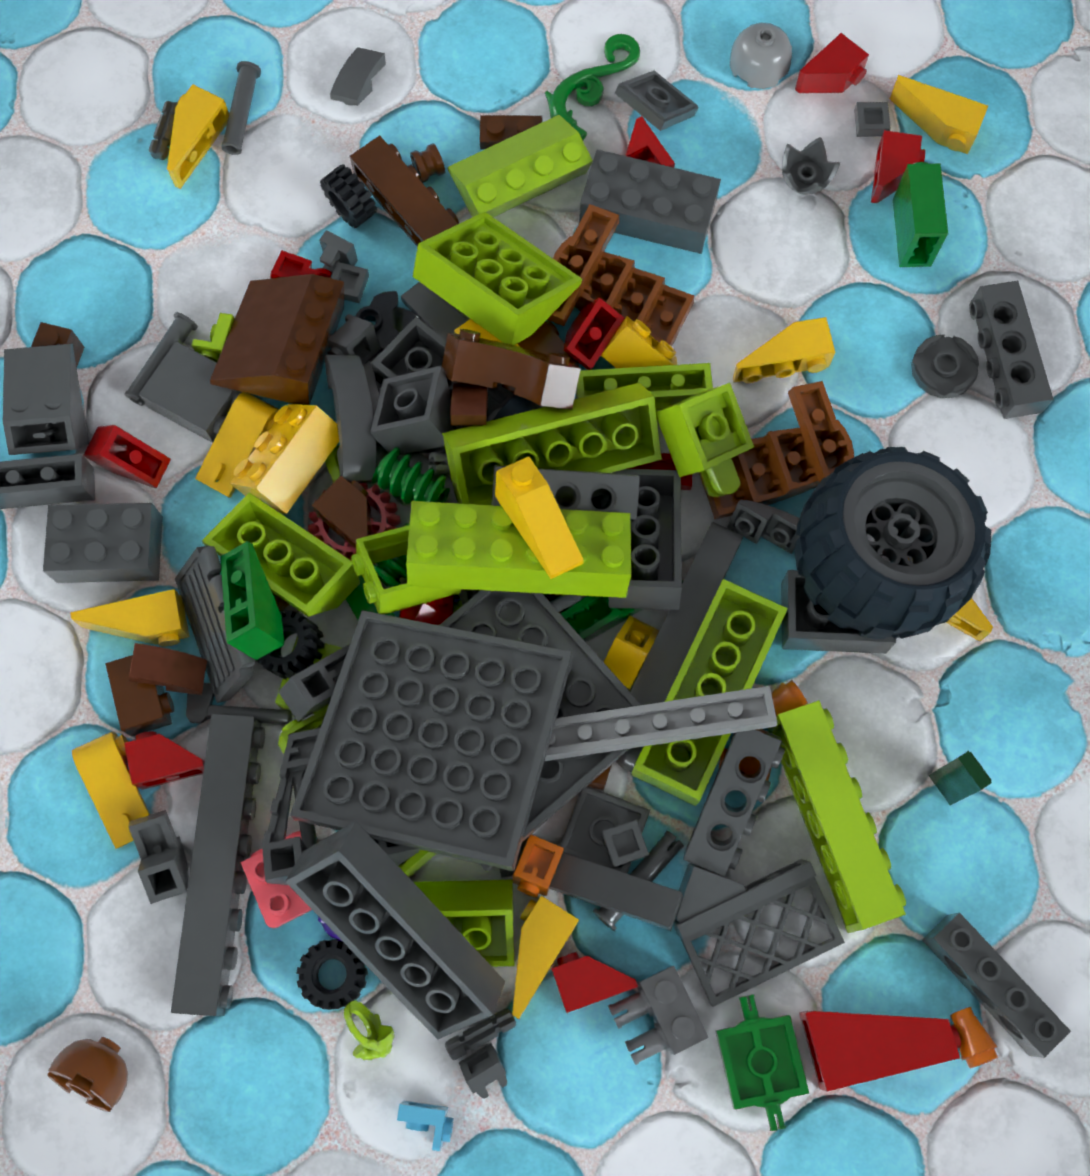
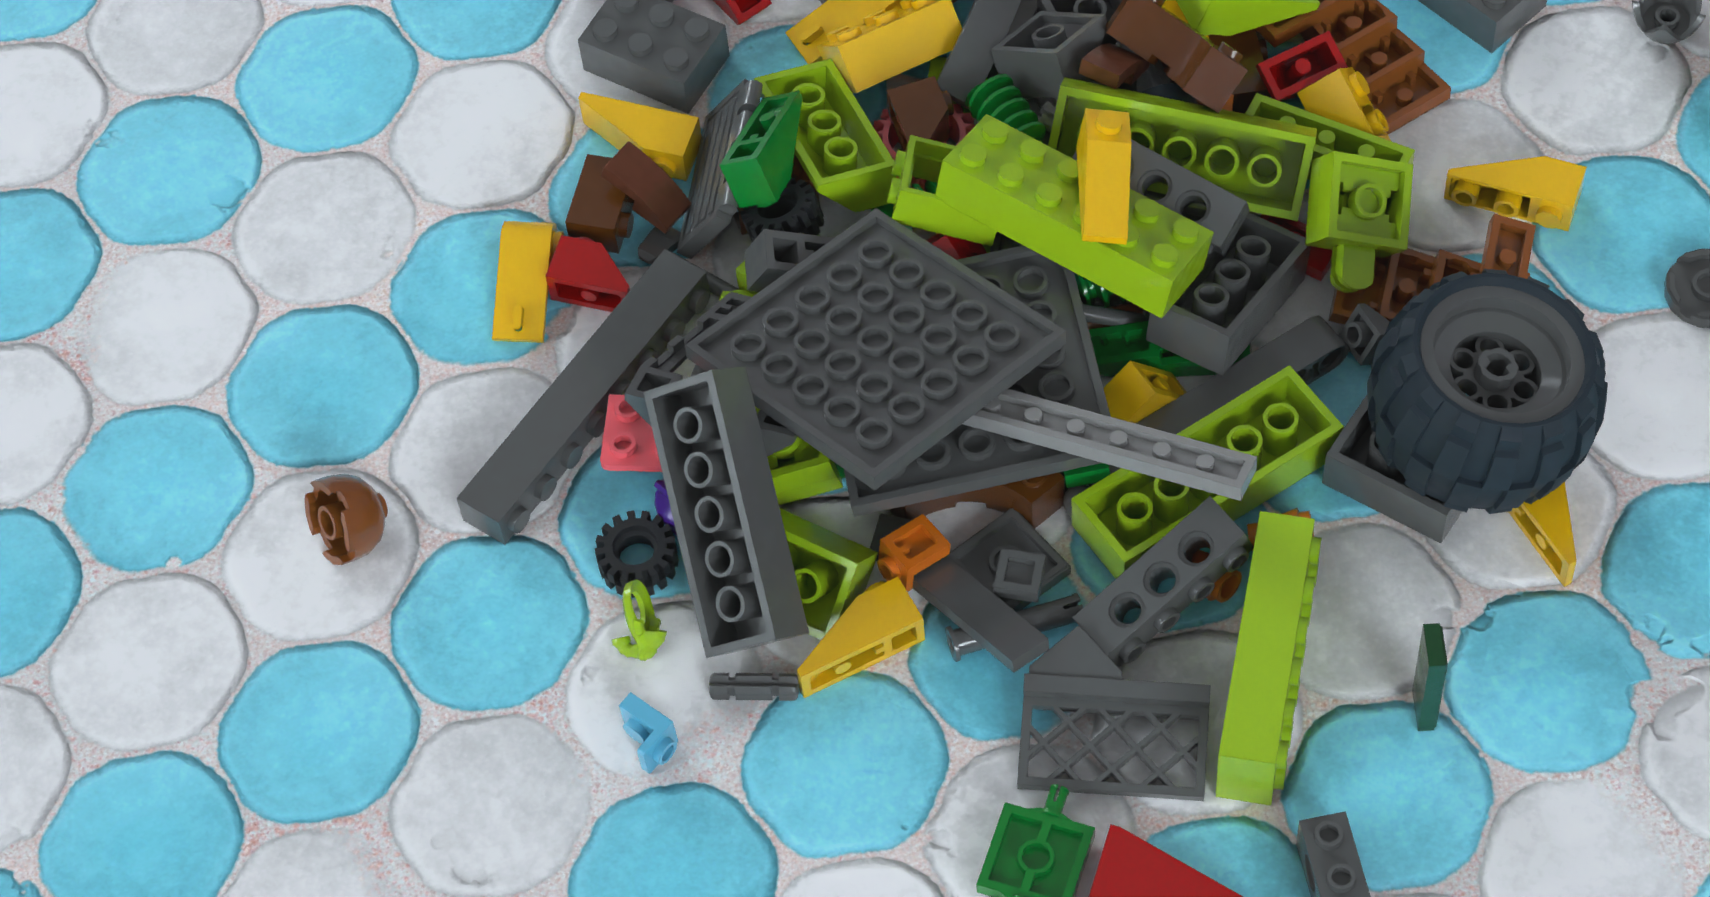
camera: 35 degrees right, 15 degrees down
dark grey brick [128,810,189,904] -> none
dark grey tile [459,1043,507,1099] -> none
red slope [551,951,638,1013] -> none
flat silver brick [608,966,709,1065] -> none

